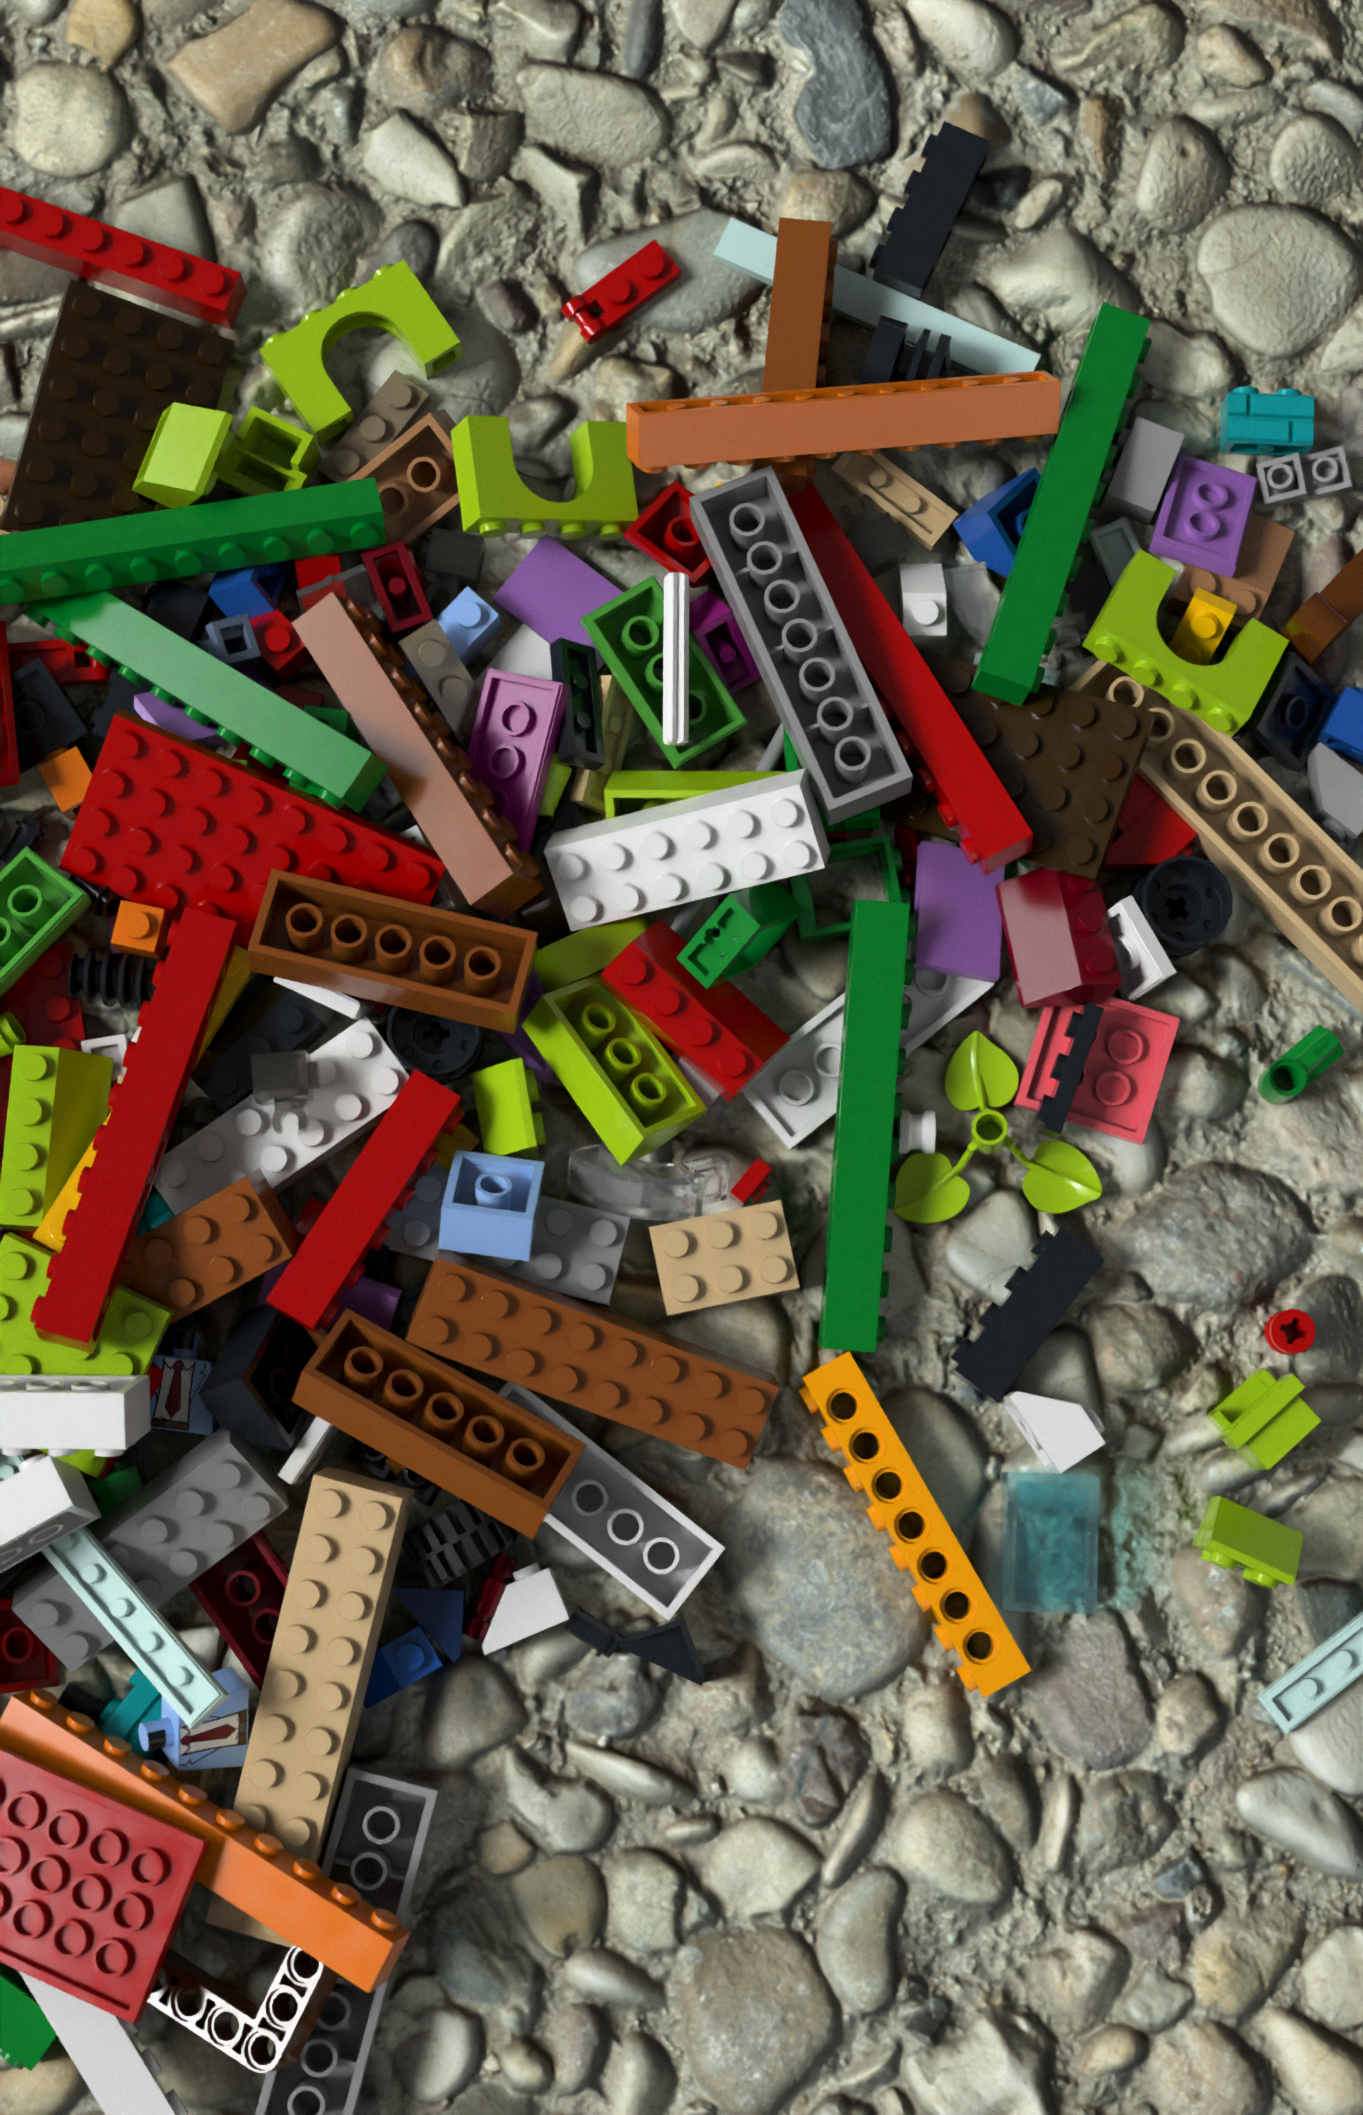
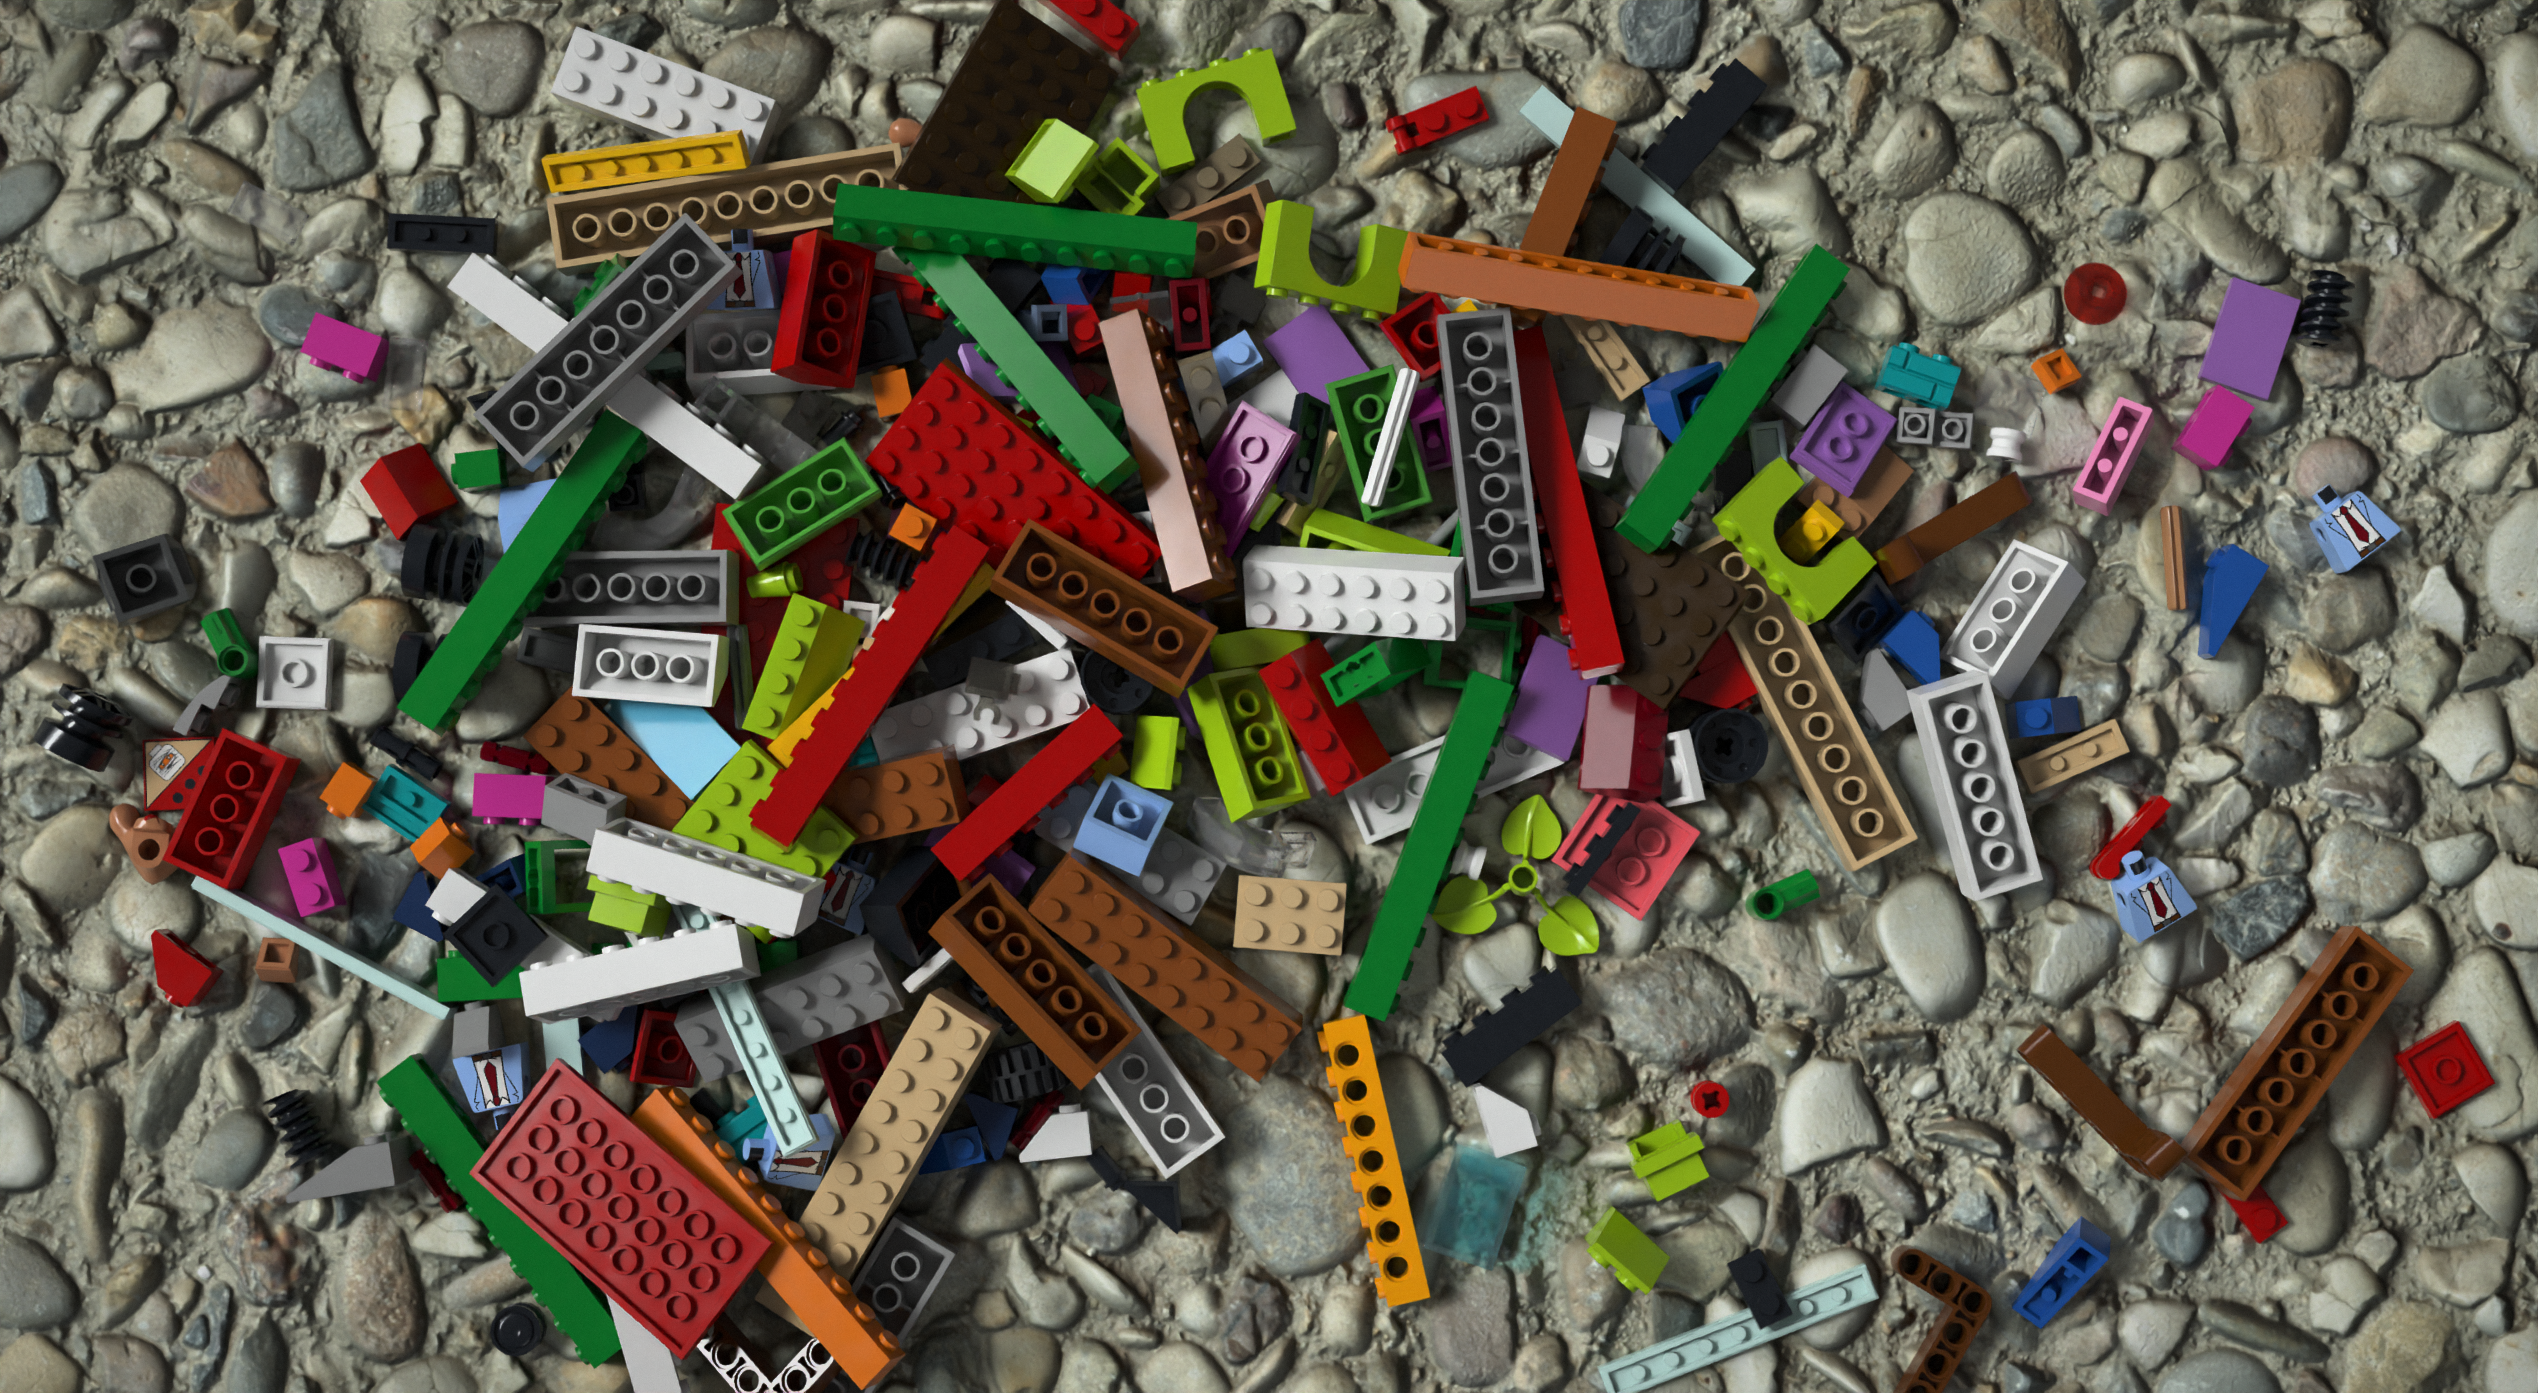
camera: 20 degrees right, 5 degrees up
red plate [729,1158,772,1207] -> none

